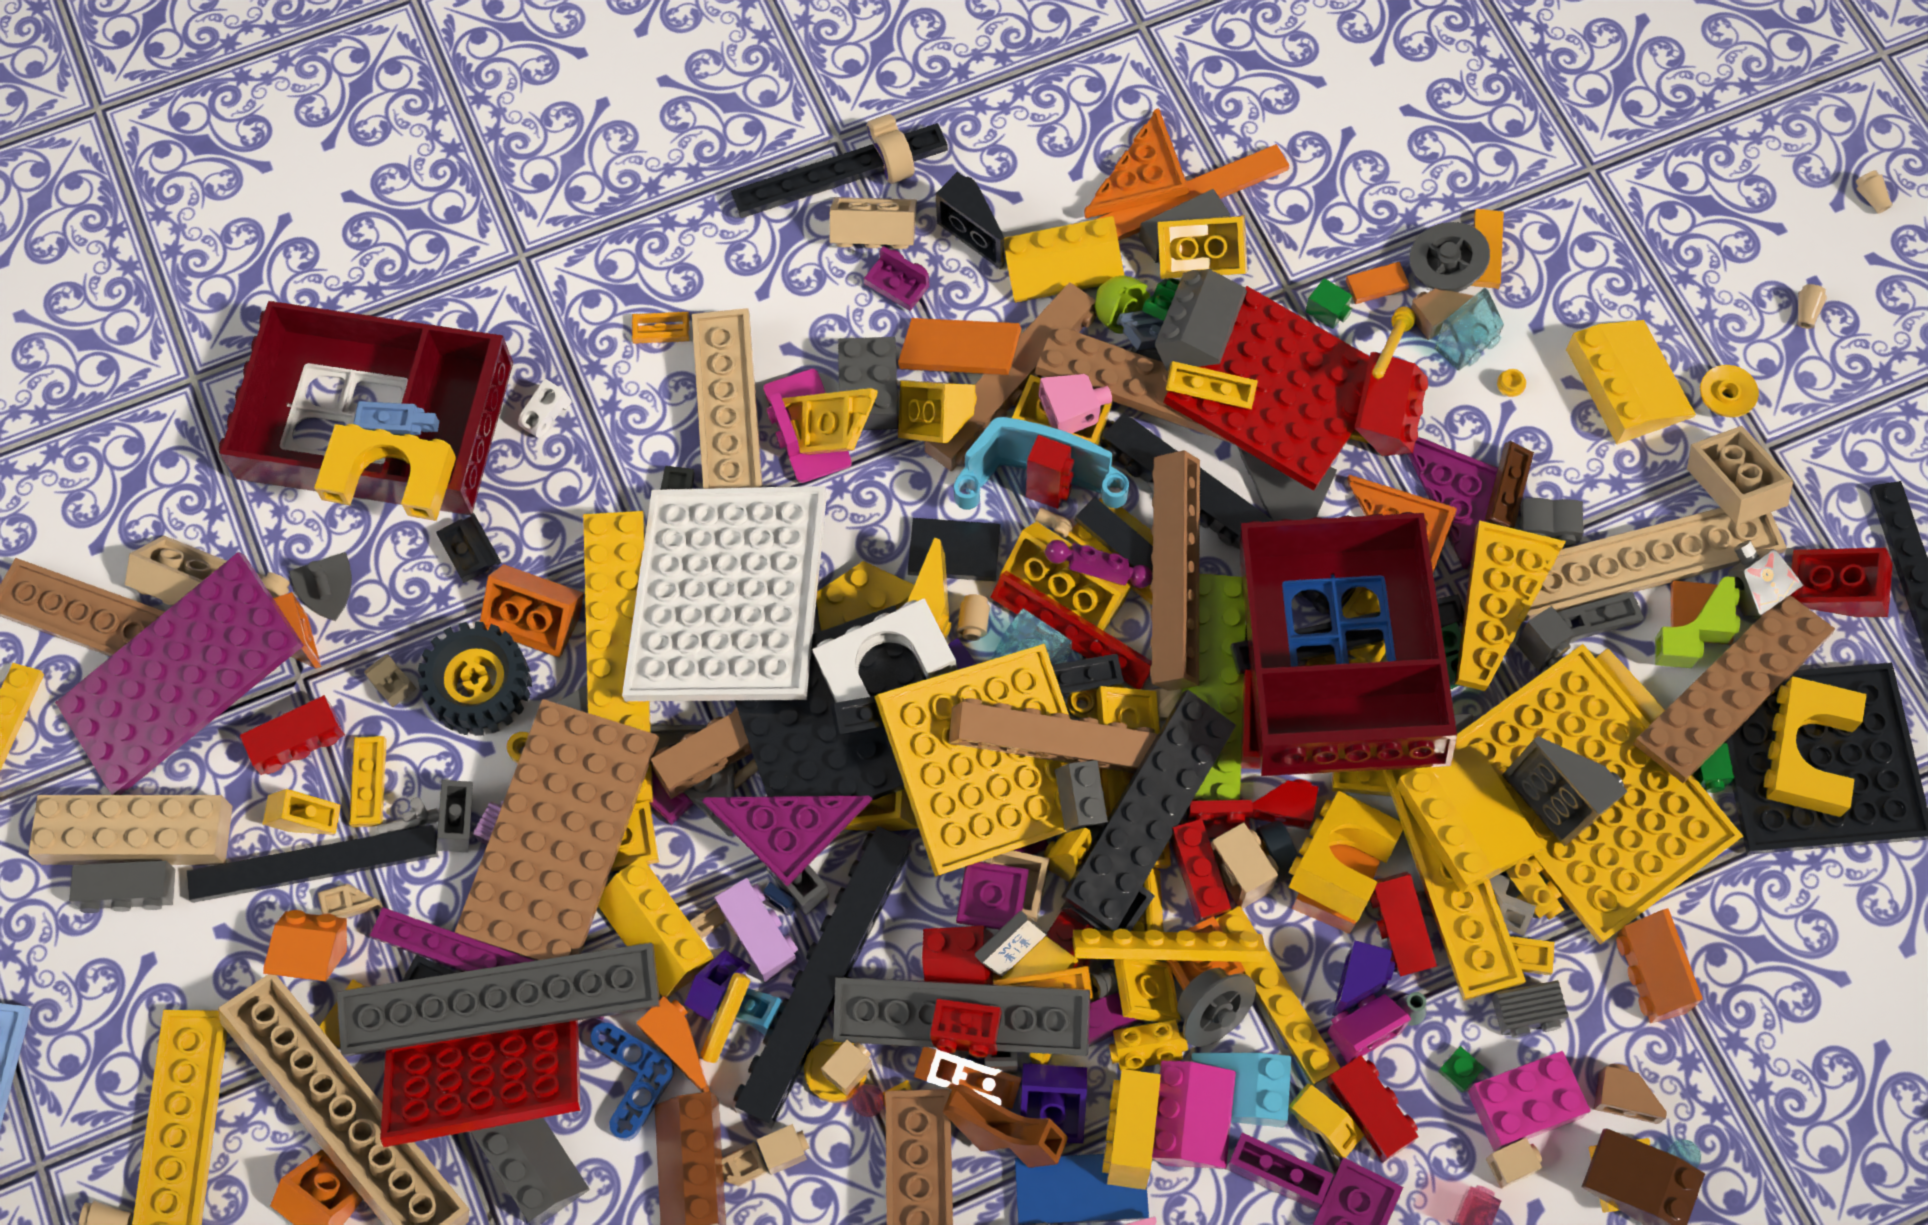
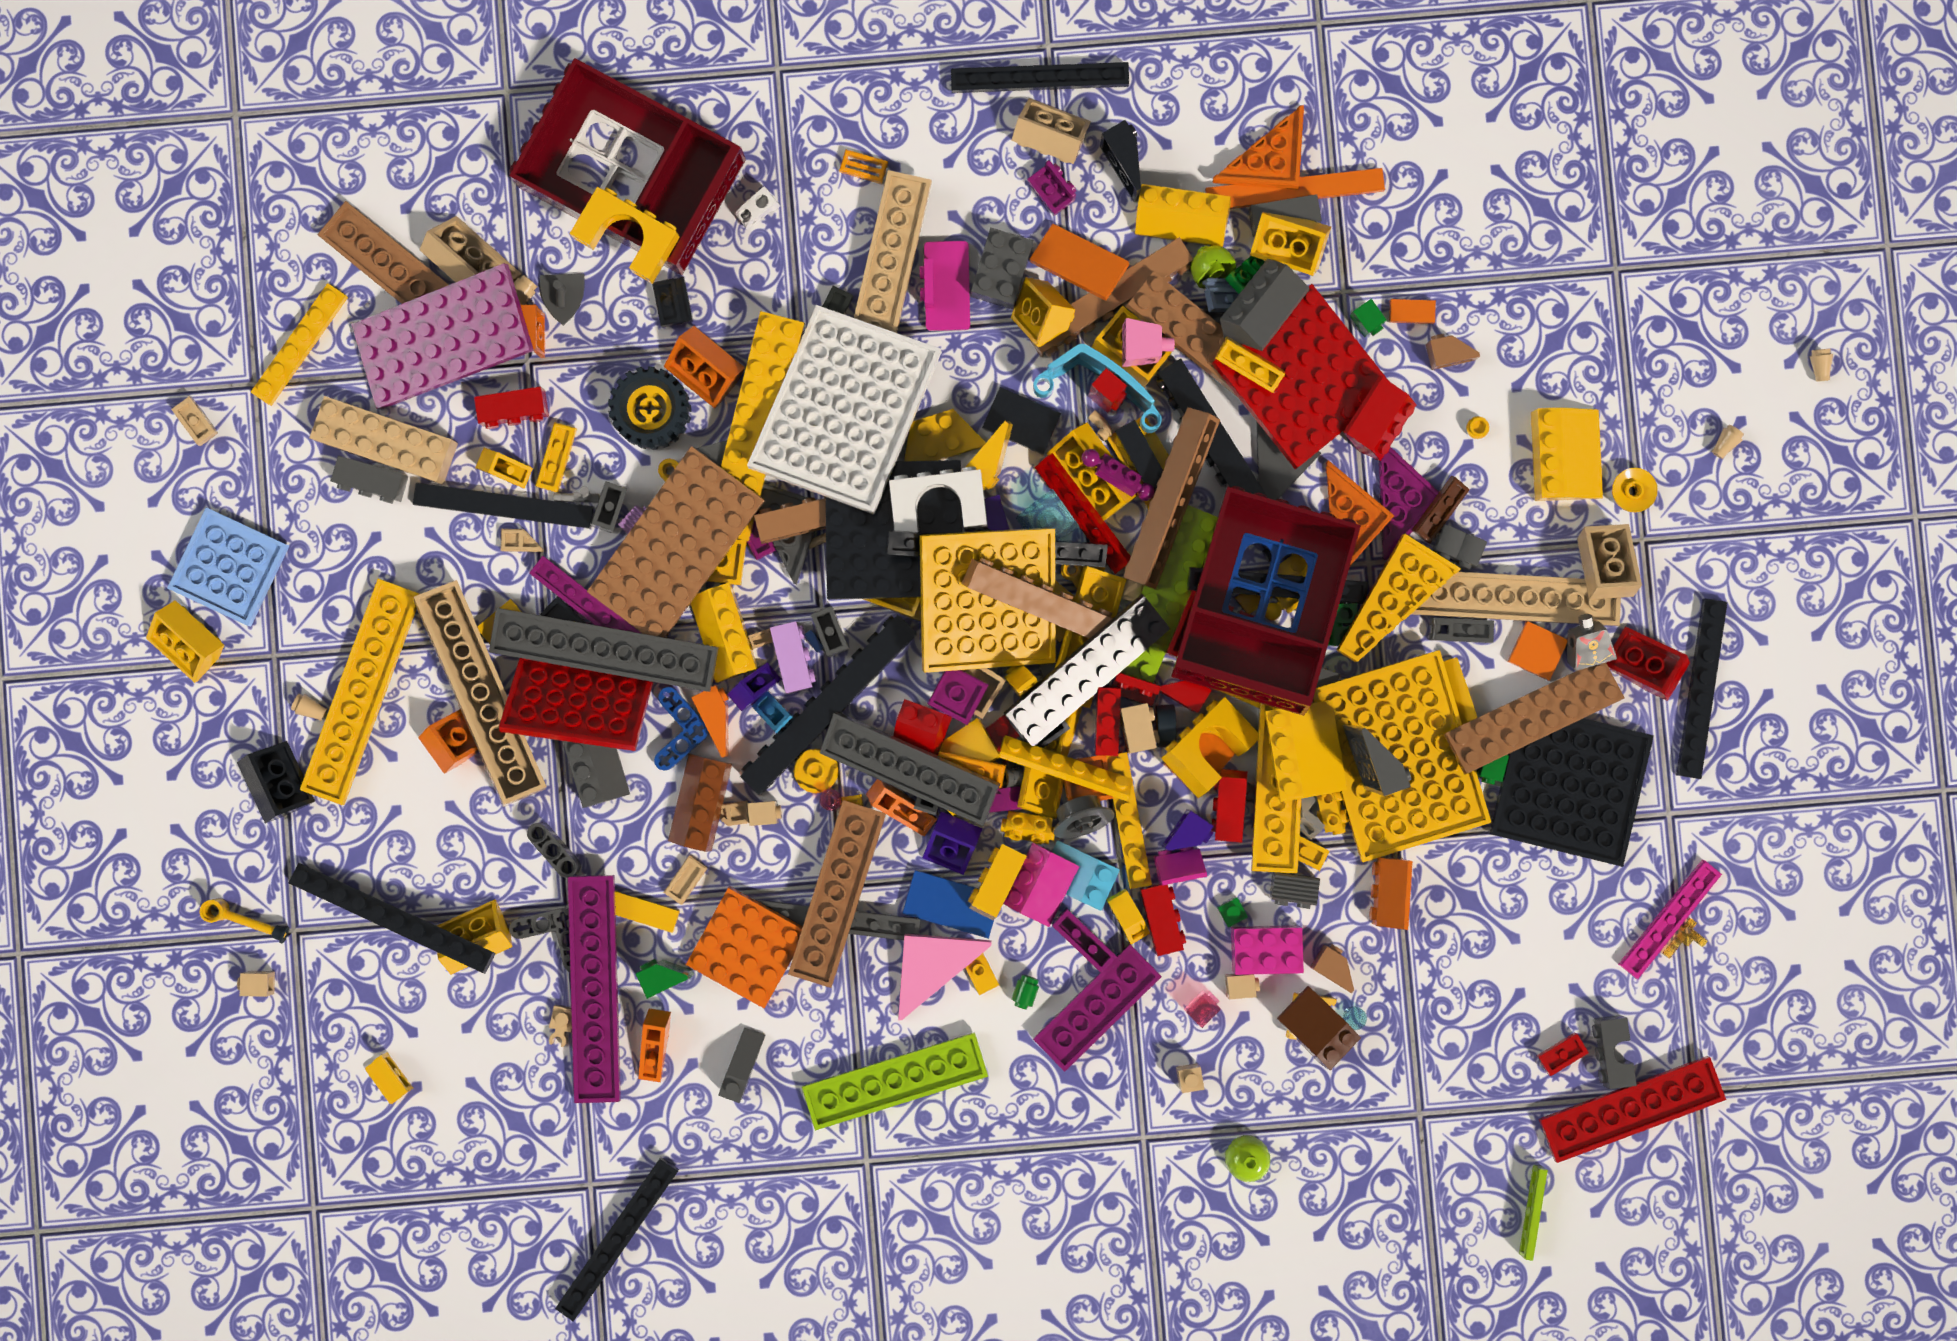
camera: 20 degrees right, 20 degrees up
orange slope [263,910,347,981] -> none
medium blue hinge [353,401,440,436] -> none
dark tan bracket [364,654,417,707] -> none
yellow axle [700,973,750,1063] -> none
magenta tile [702,796,873,886] -> none
yellow wing [782,388,878,455] -> none
tan brick [821,1040,872,1096] -> none
tan animal [866,114,915,184] -> none
red bracket [930,999,1002,1057] -> none
dark orange arch [942,1085,1068,1168] -> none
tan brick [957,594,990,641] -> none
tile [975,911,1047,977] -> none
dark grey brick [1055,760,1108,831] -> none
yellow piece [1372,306,1416,379] -> none
sand green cone [1396,992,1427,1026] -> none
dark grey wheel [1409,222,1490,292] -> none
clear light blue slope [1434,288,1504,371] -> none
light orange tile [1471,209,1504,289] -> none
dark grey brick [1516,606,1575,671] -> none
lime arch [1655,576,1740,668] -> none
yellow arch [1764,676,1866,817] -> none

